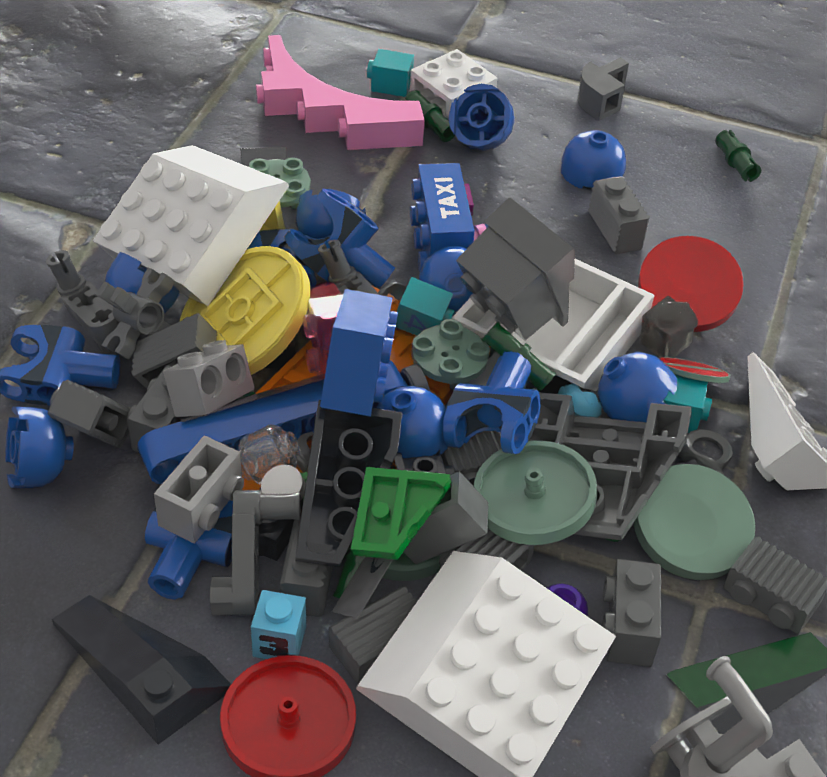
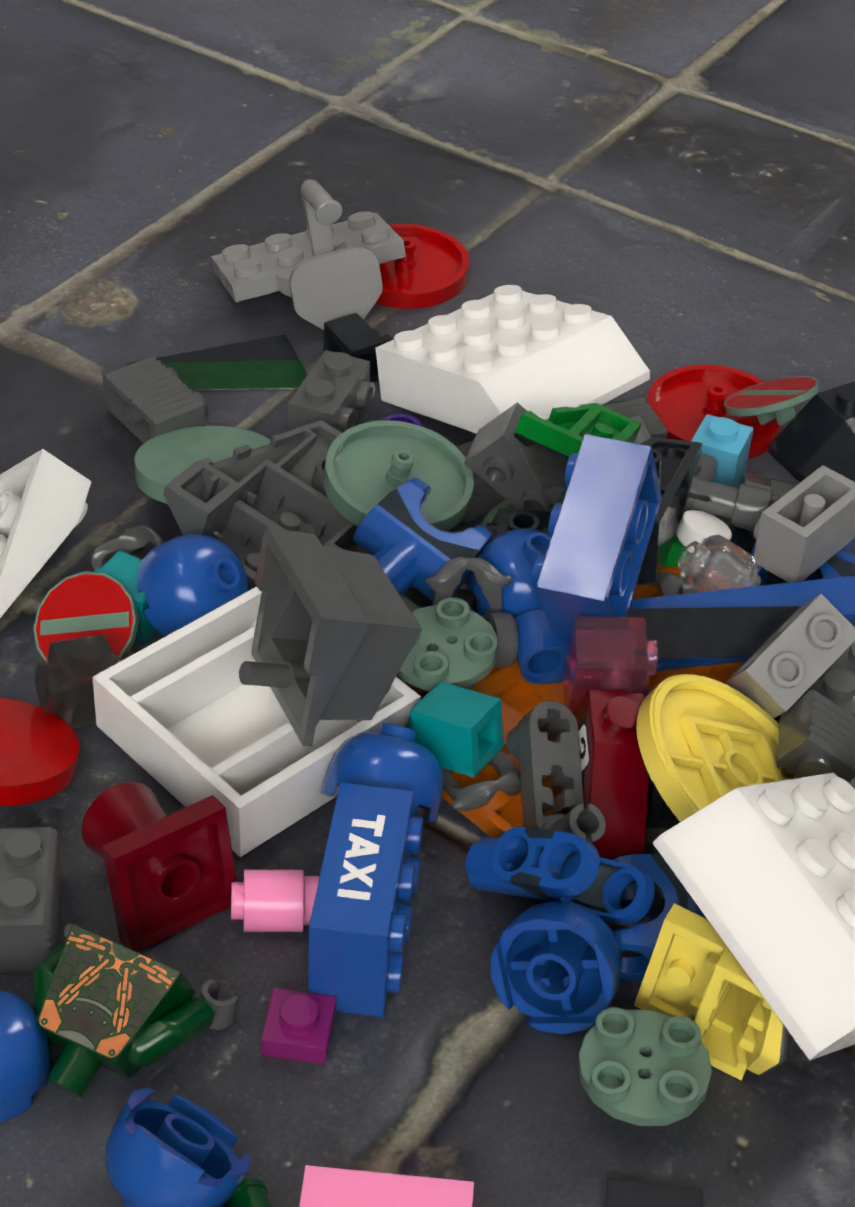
camera: 165 degrees left, 5 degrees down
none -> dark green torso [33,923,239,1098]
none -> dark red plant [82,782,237,953]
none -> black brick [324,313,393,382]
none -> dark grey piece [425,557,512,618]
none -> piece [723,376,820,425]

